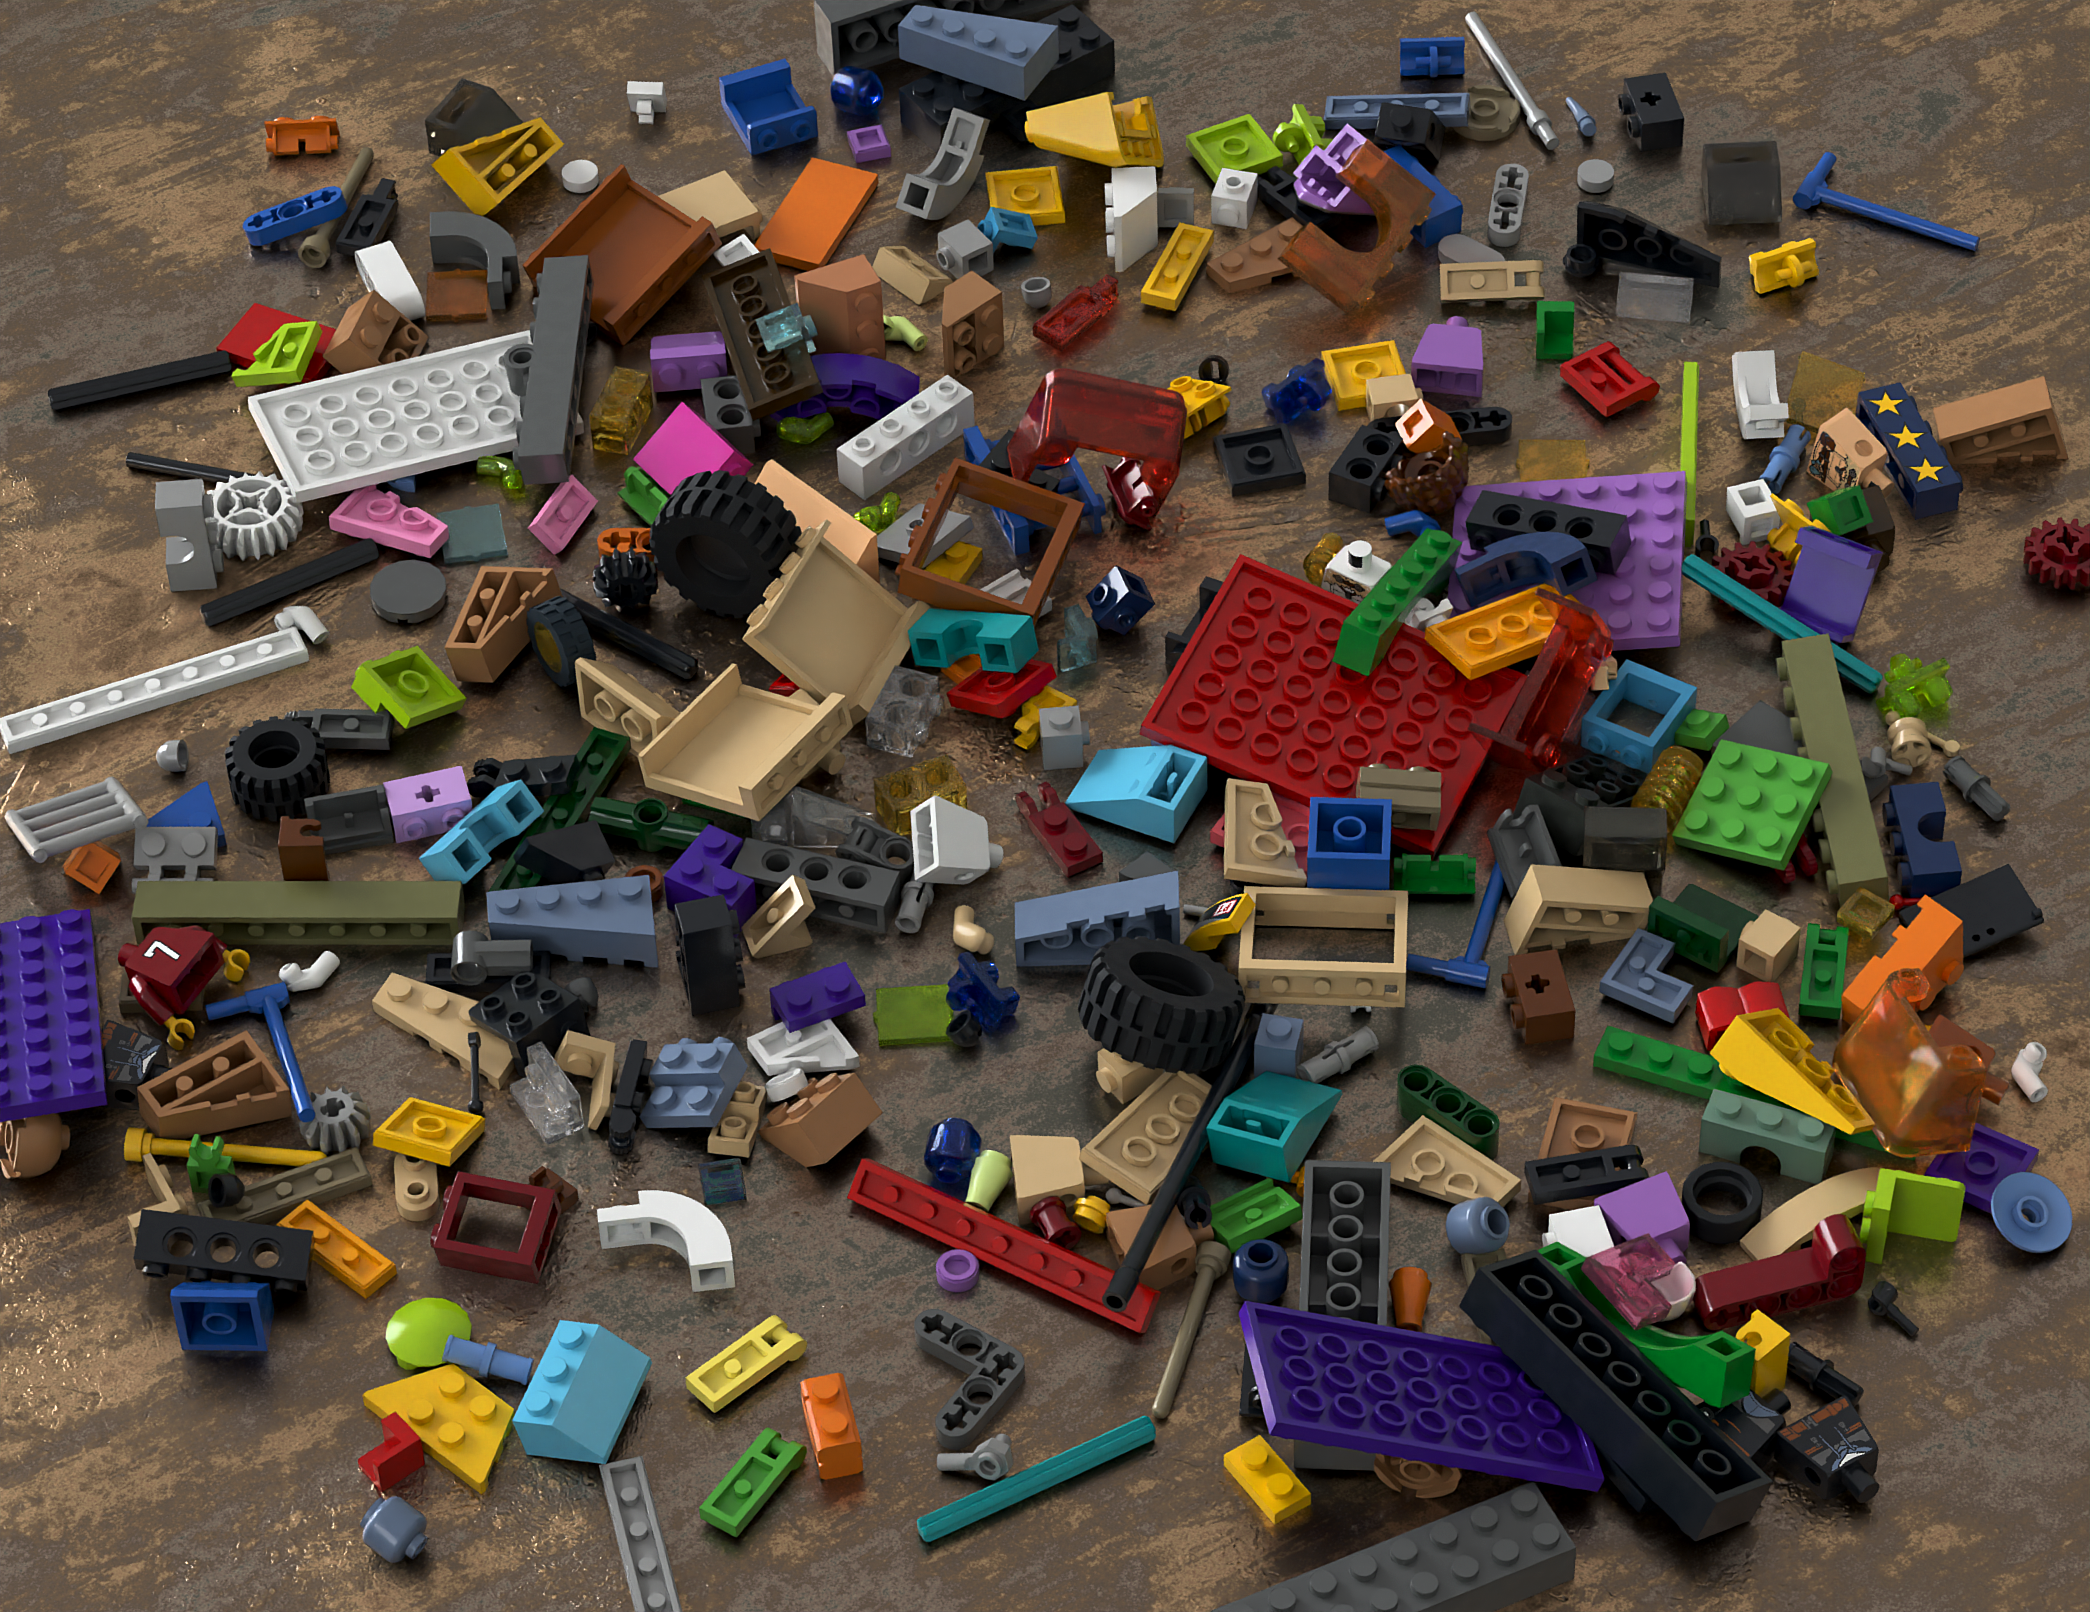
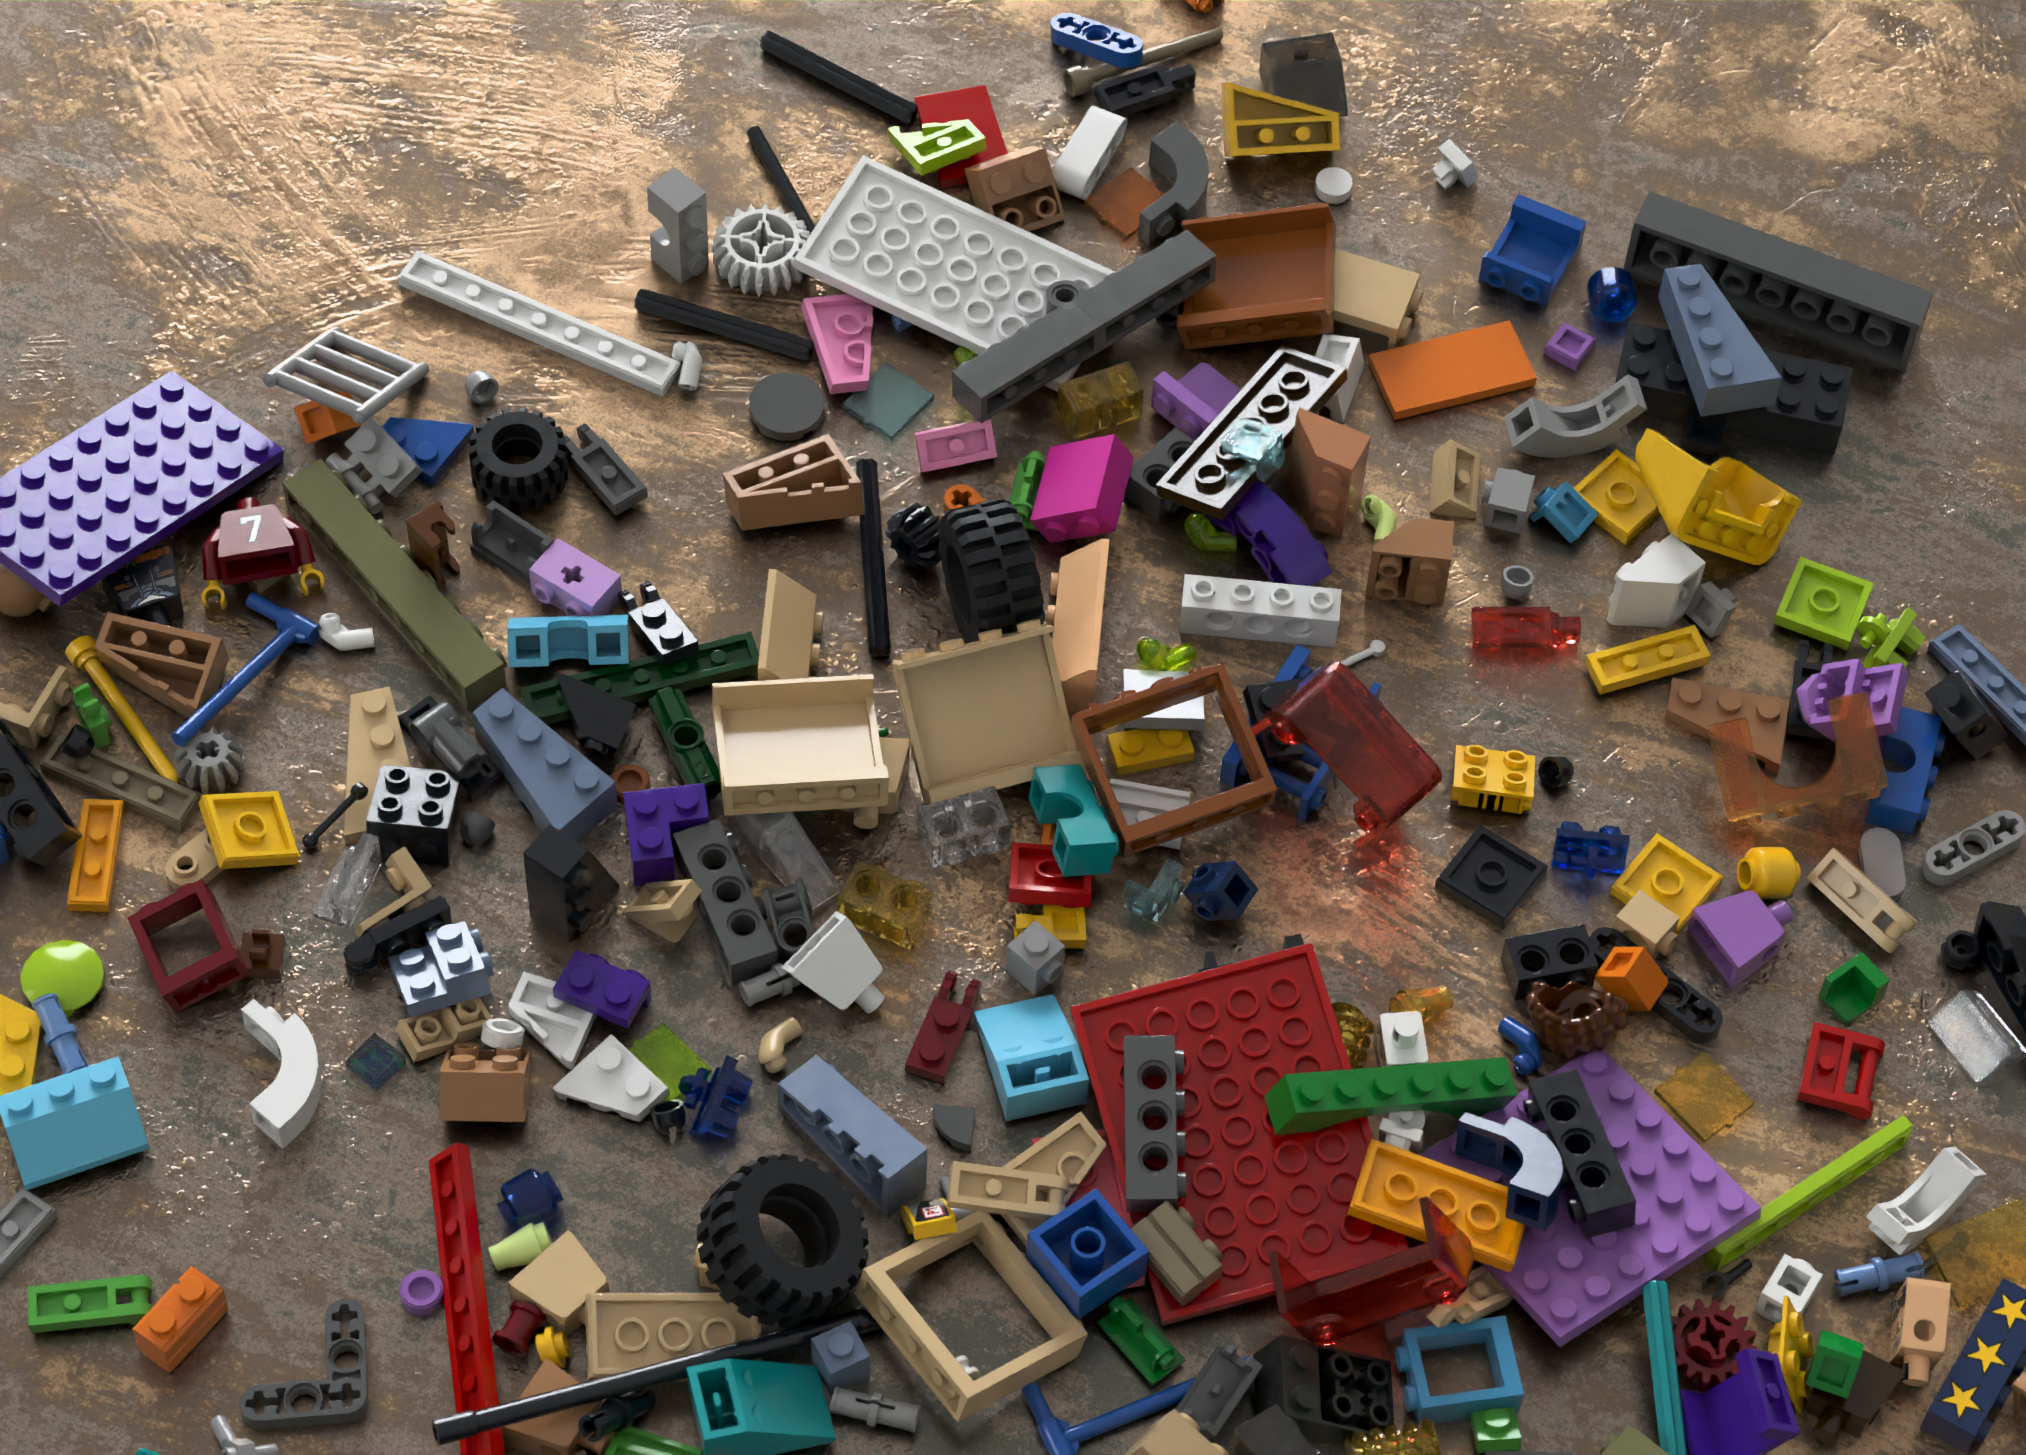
camera: 45 degrees right, 10 degrees up
lime plate [351,645,467,729] -> none
black wheel [526,596,596,687] -> none
light yellow plate [685,1315,807,1413] -> none
dark red hinge [1102,455,1158,531] -> none
white brick [1211,168,1258,229] -> none
none -> white wing [552,1034,670,1122]
none -> tan plate [947,1161,1069,1222]
none -> dark grey brick [1124,1035,1186,1212]
none -> white hinge [1314,640,1385,680]
none -> yellow head [1737,847,1801,899]

